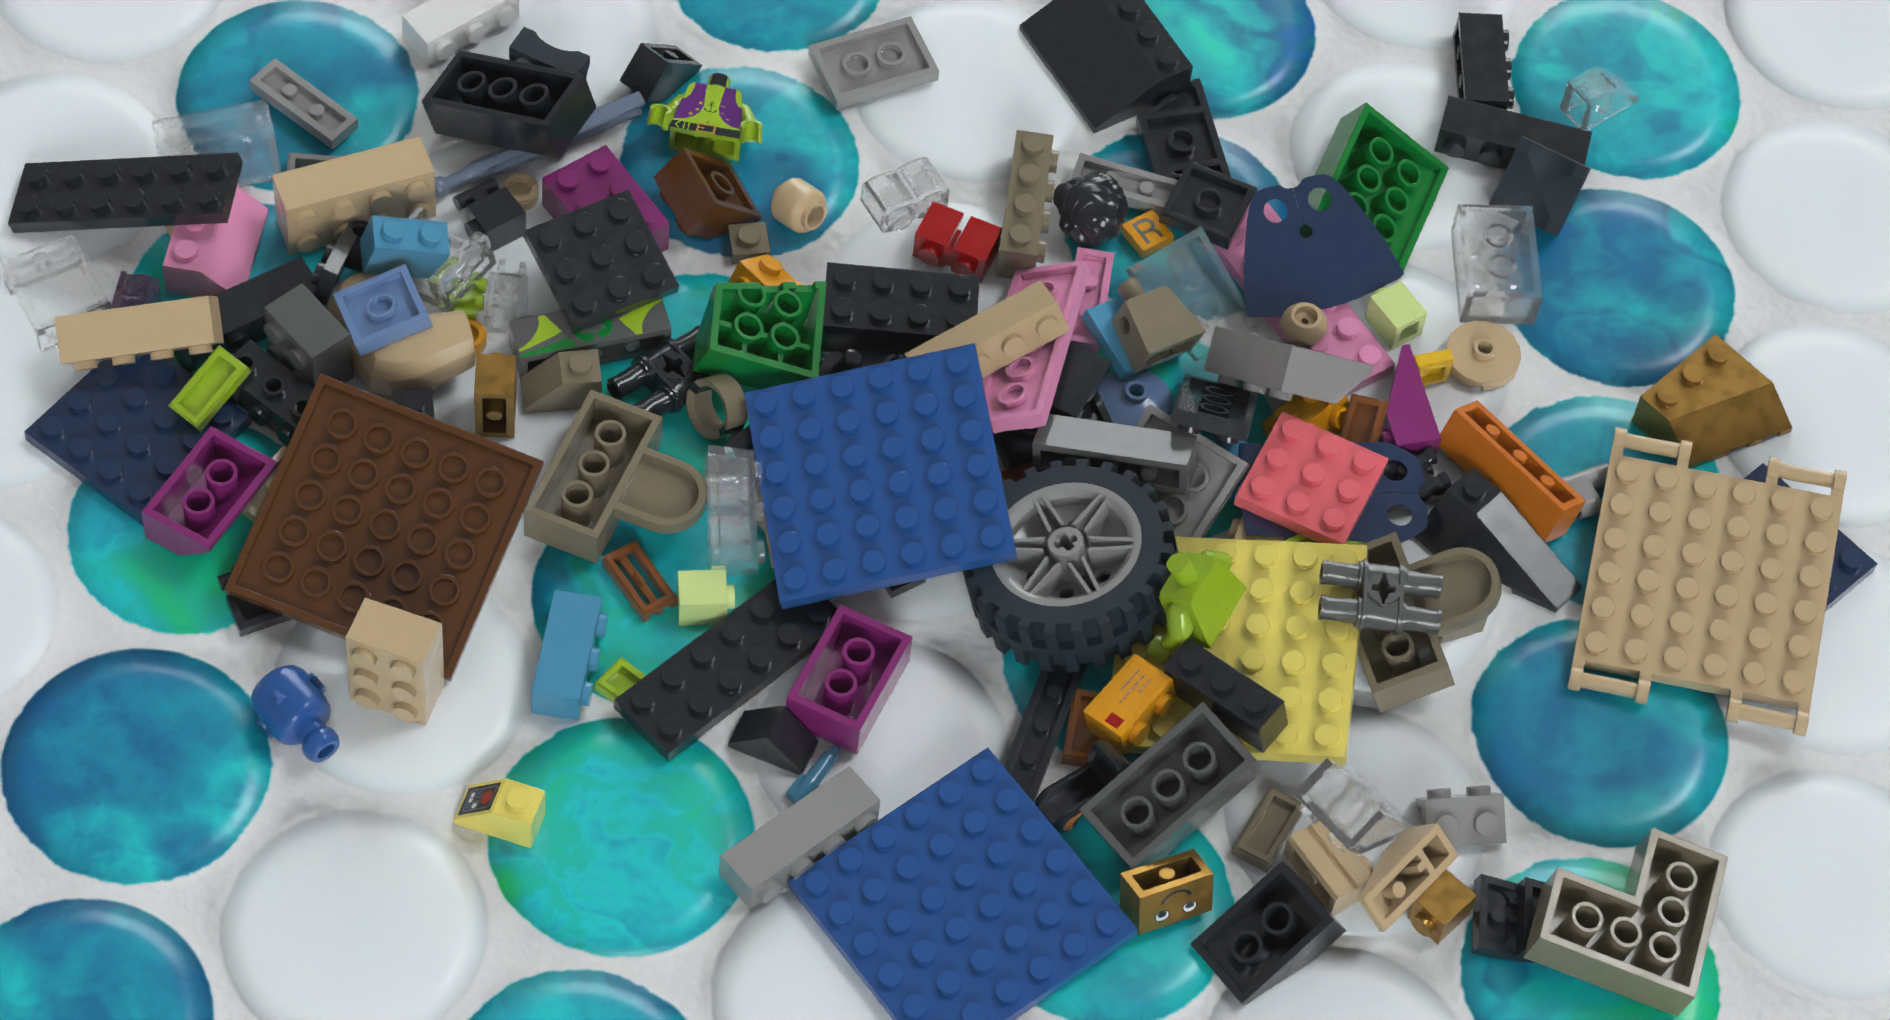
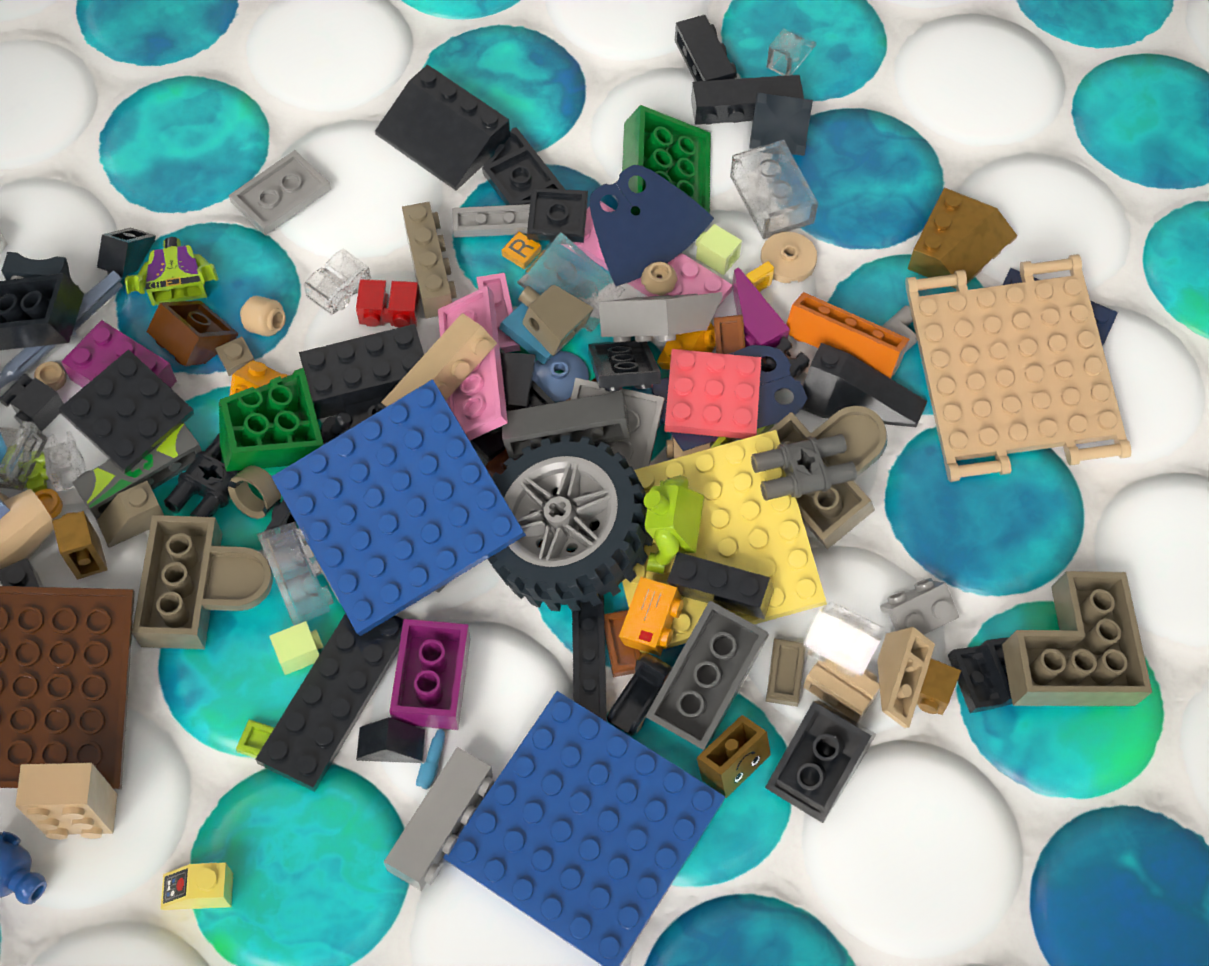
camera: 15 degrees left, 5 degrees up
dark azure brick [531,589,608,721] -> none
dark orange tile [601,540,678,623] -> none
black hair [1053,171,1129,248] -> none

